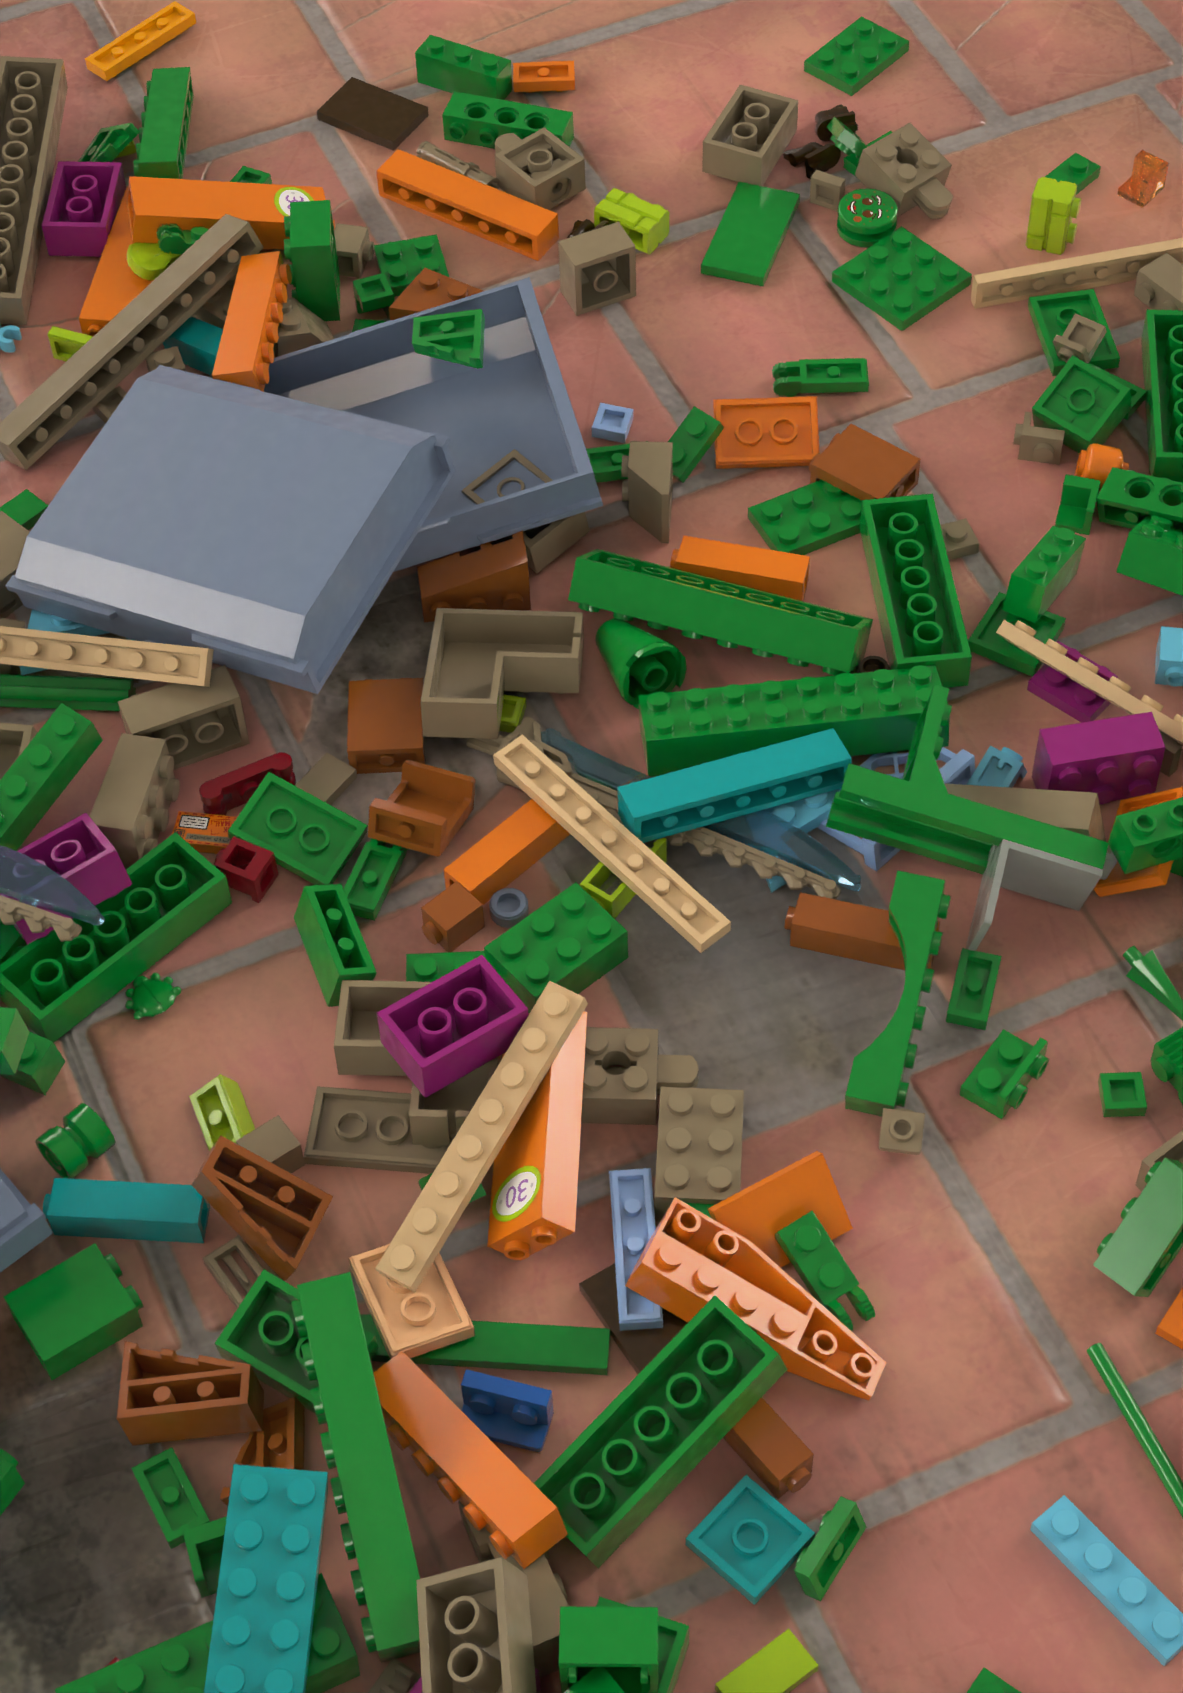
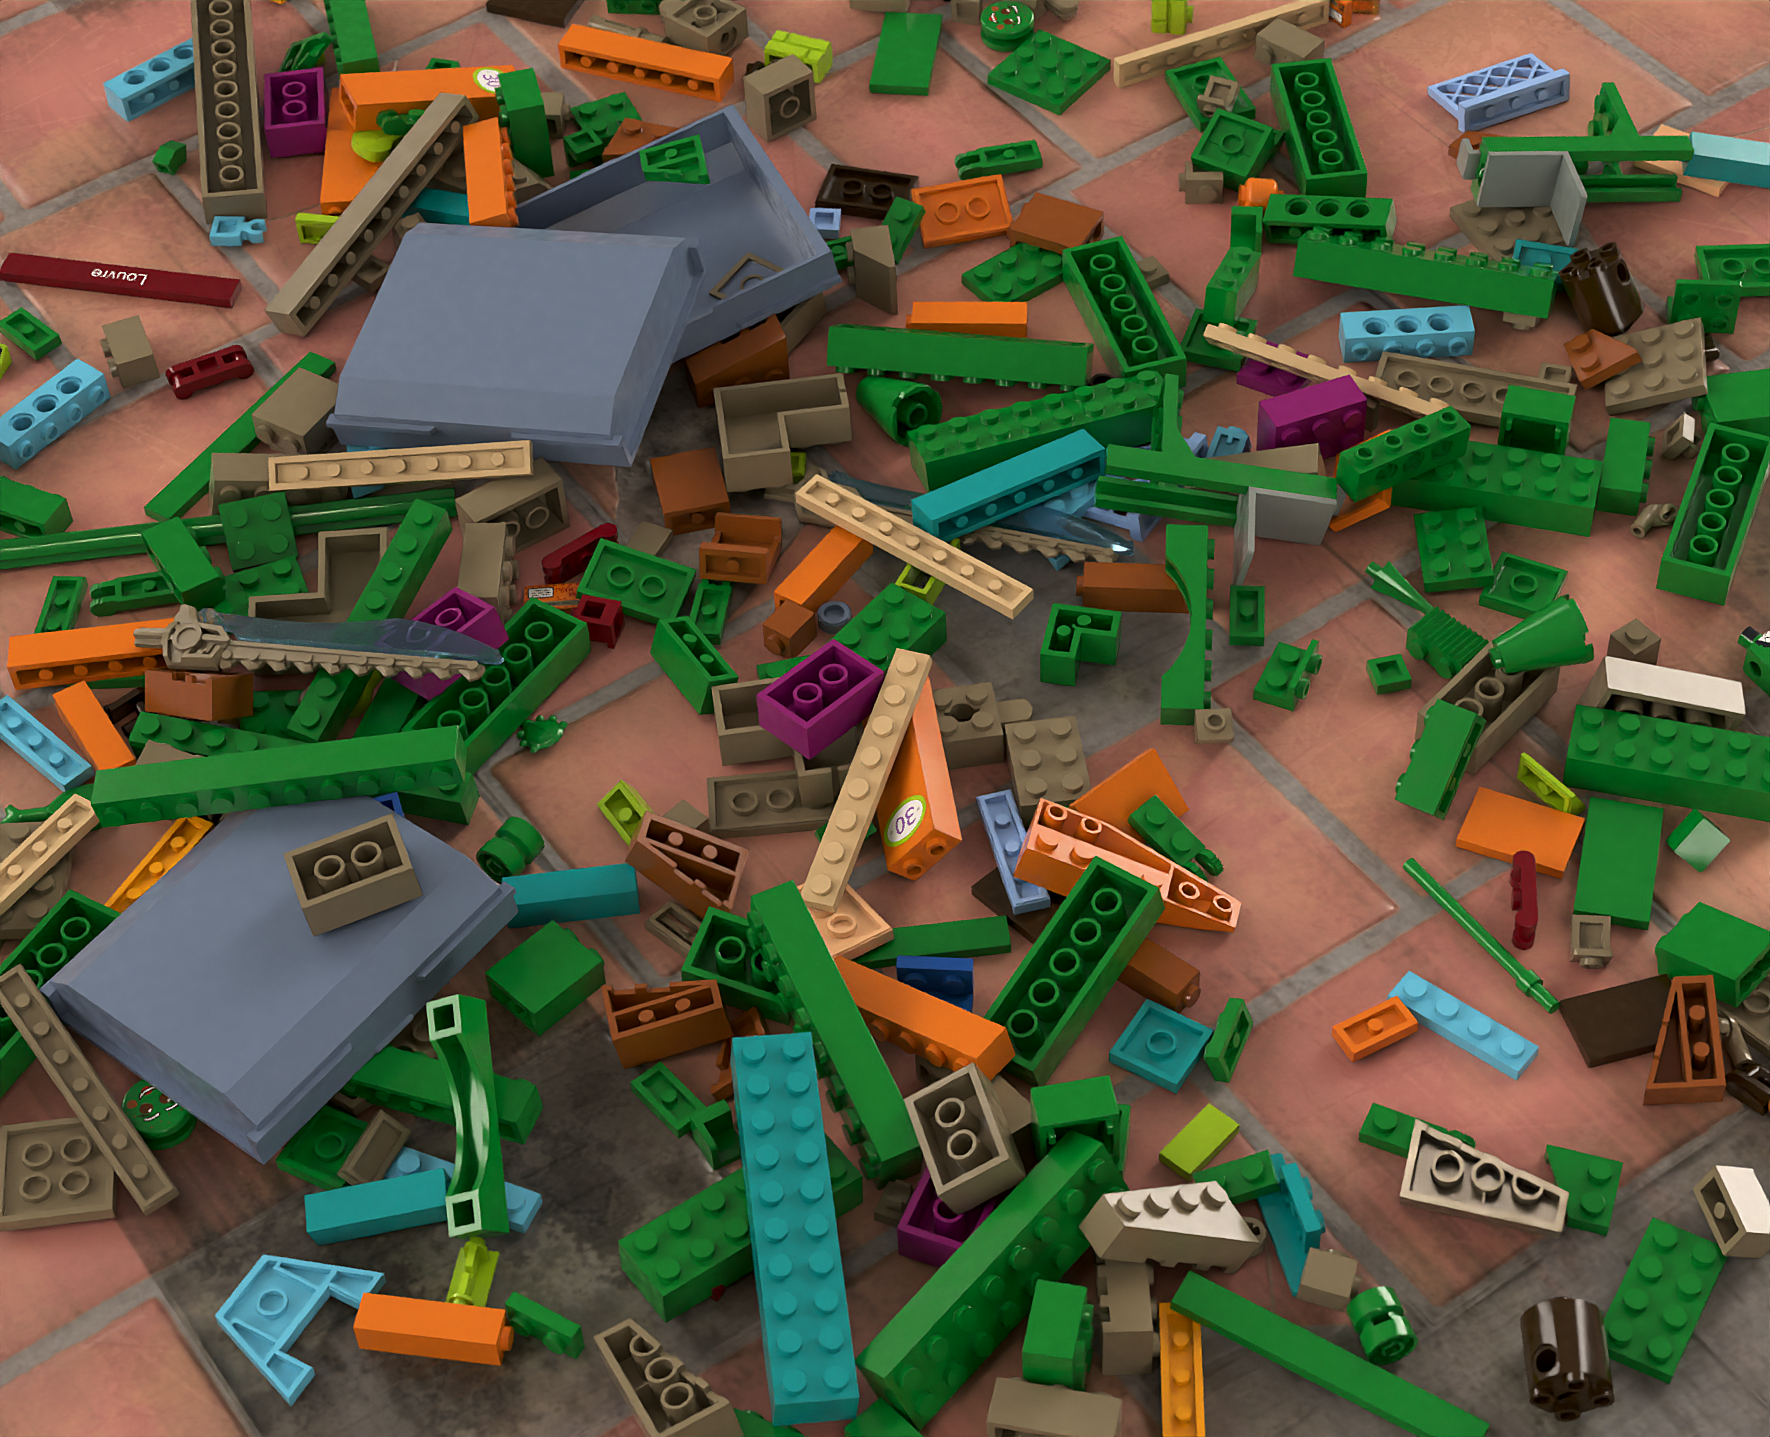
camera: 10 degrees left, 5 degrees down
none -> dark brown tile [815,164,919,221]
none -> green brick [1040,603,1122,687]
none -> orange plate [1332,996,1419,1063]

